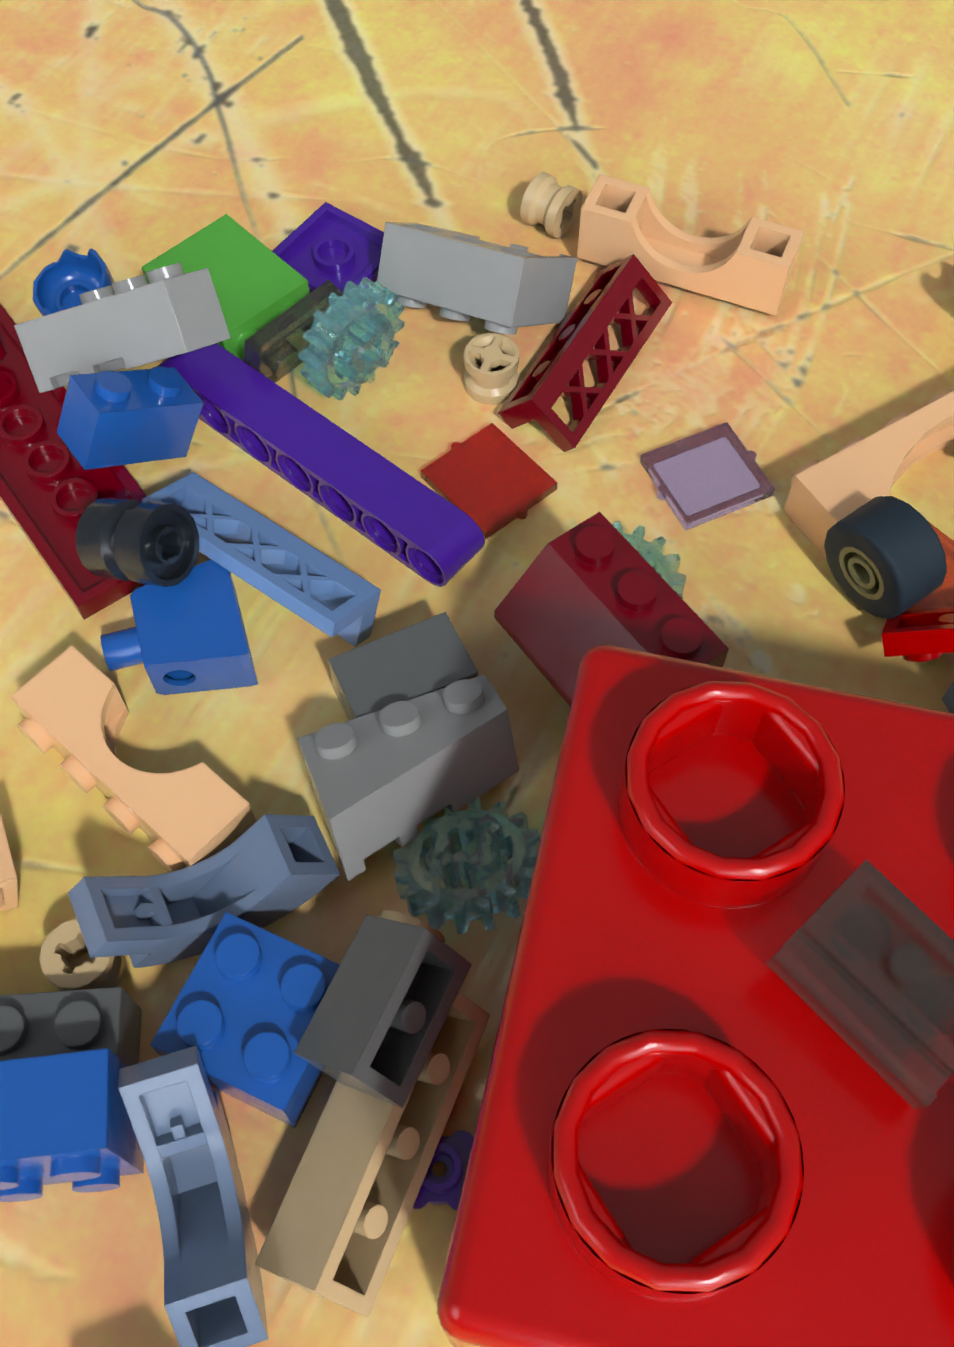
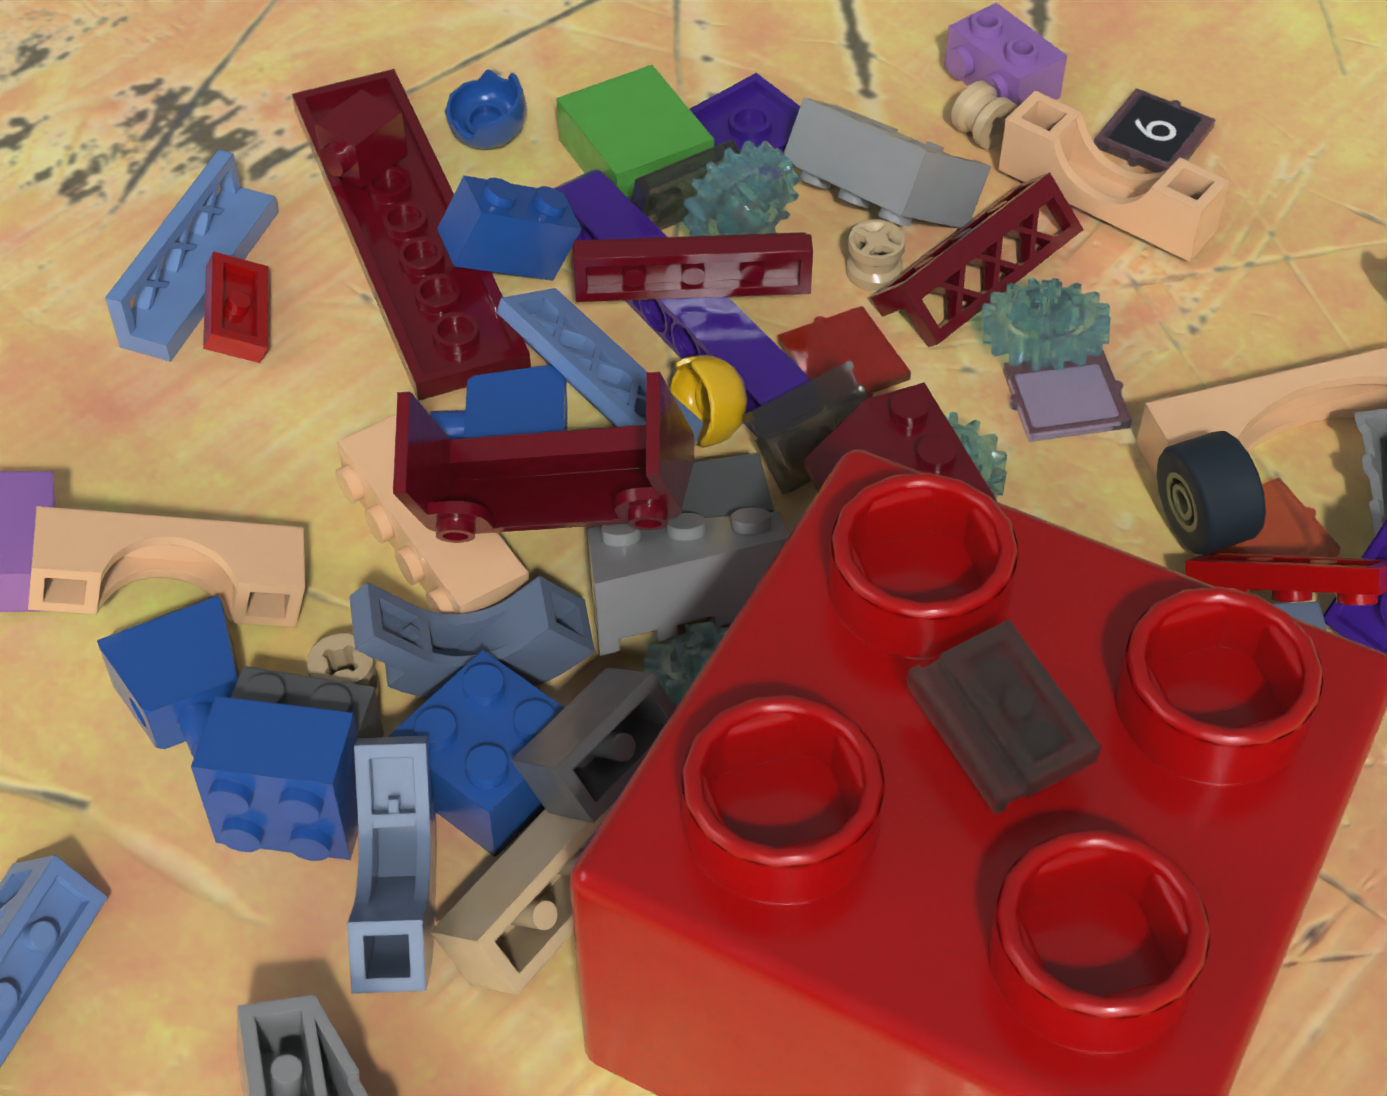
camera: 15 degrees right, 10 degrees down
light grey wedge [14,263,231,393] -> none
black wheel [75,497,199,587] -> none
none -> dark red windscreen [393,372,694,543]
none -> dark red fence [573,232,813,302]
none -> yellow hair [670,355,748,448]
none -> clear smoke plate [742,360,869,495]
none -> medium lavender brick [944,2,1067,106]
none -> clear light blue gear [982,278,1111,371]
none -> piece [1094,88,1216,173]

